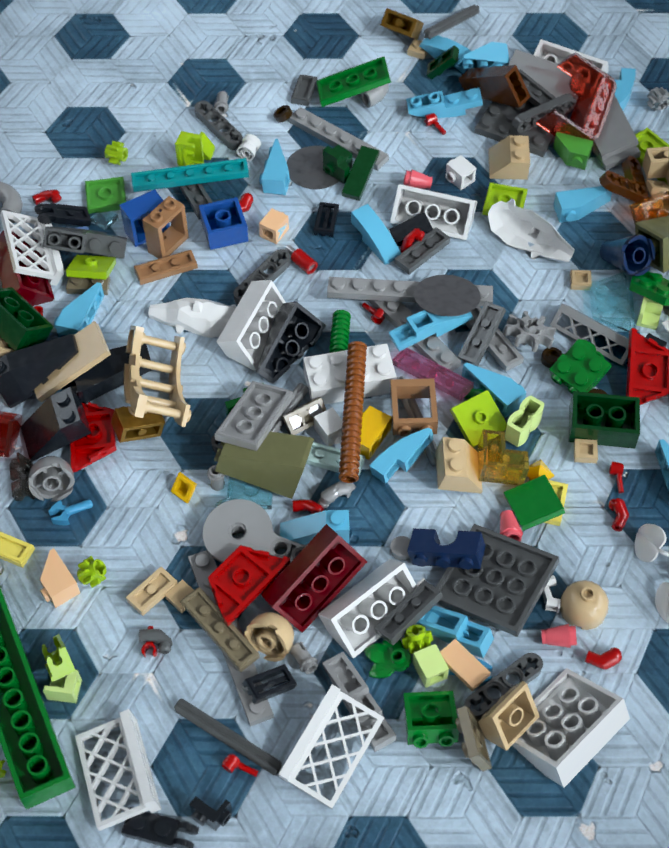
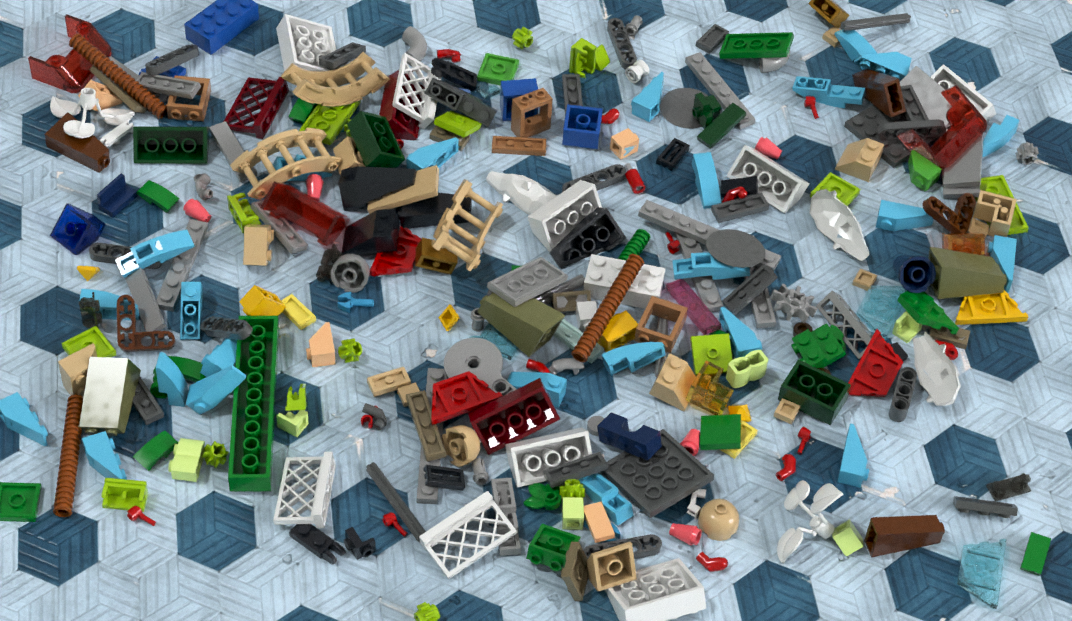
camera: 20 degrees right, 5 degrees down
teal plate [131,158,249,192] -> none
dark brown tile [273,105,293,123] -> none
dark green plate [426,45,459,80] -> none
white brick [445,155,476,190] -> none

